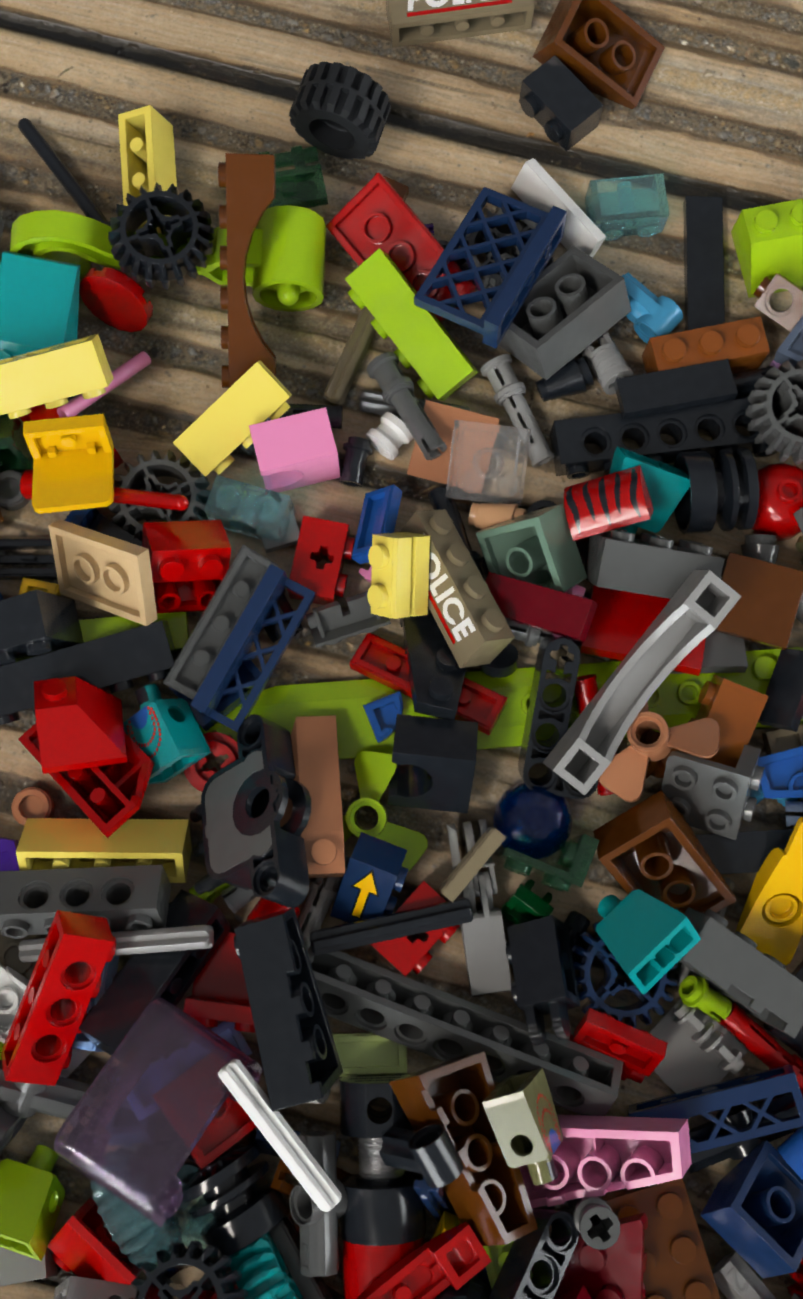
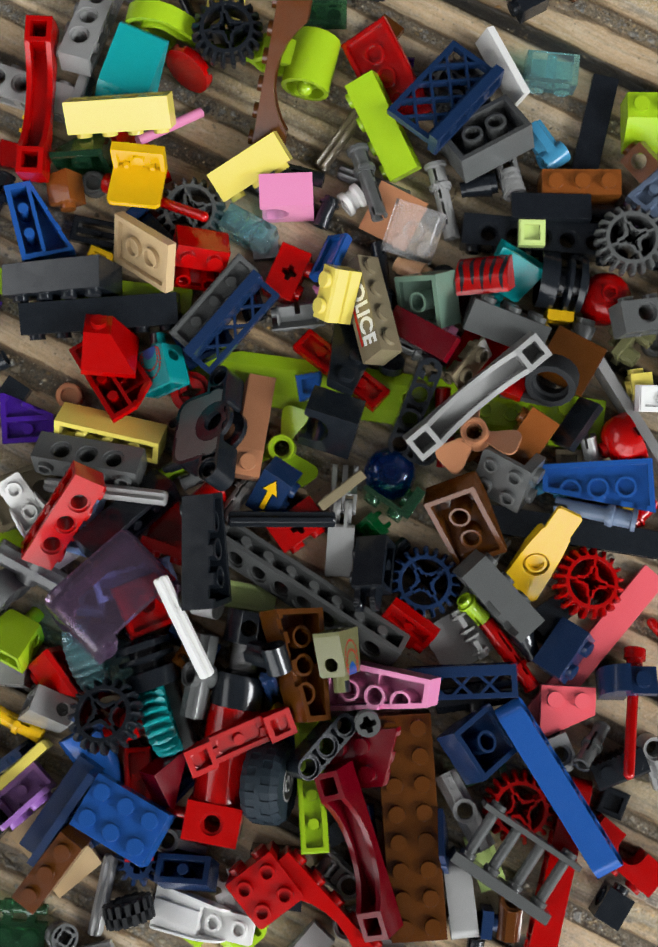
camera: 20 degrees right, 5 degrees up
teal torso [595,889,701,995] -> none
none -> dark tan hinge [443,337,492,390]
none -> yellowish green tile [517,219,546,248]
none -> black tyre [525,353,580,407]
none -> yellow tile [543,309,575,326]

